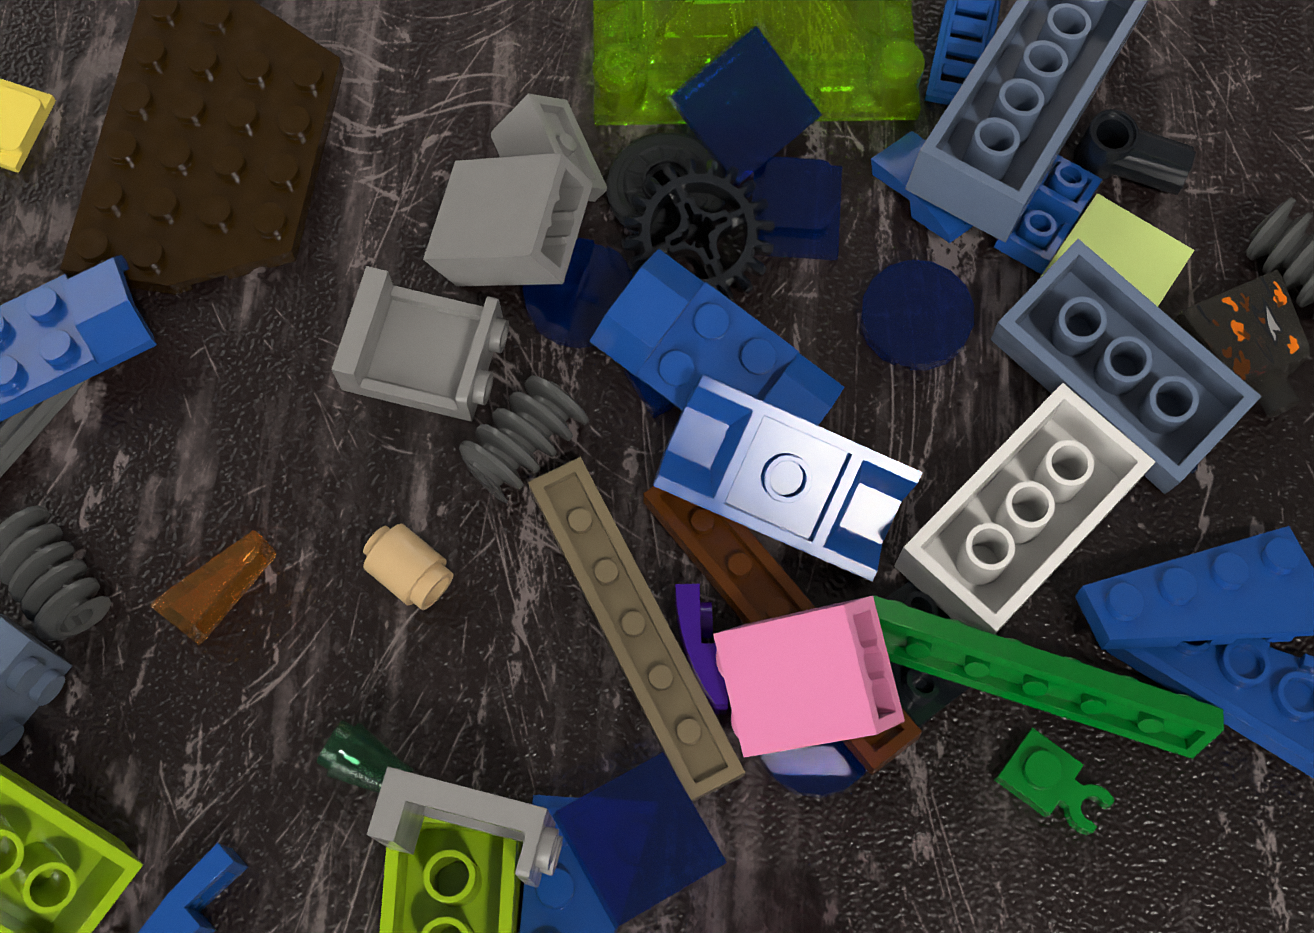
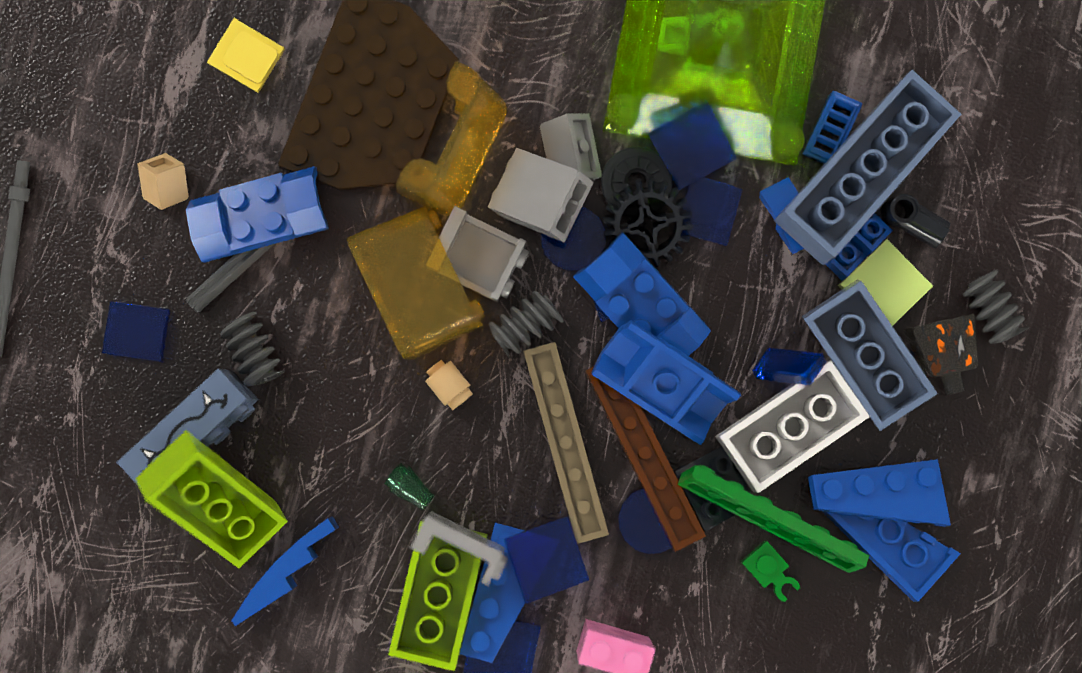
camera: 10 degrees right, 15 degrees up
clear orange slope [150,530,276,645] -> none
dark purple slope [675,584,729,715] -> none
bright pink brick [713,596,905,757] -> none
clear blue tile [860,260,974,371] -> none
none -> clear yellow windscreen [347,206,485,360]
none -> clear yellow windscreen [396,61,507,216]
none -> clear blue tile [752,348,827,386]

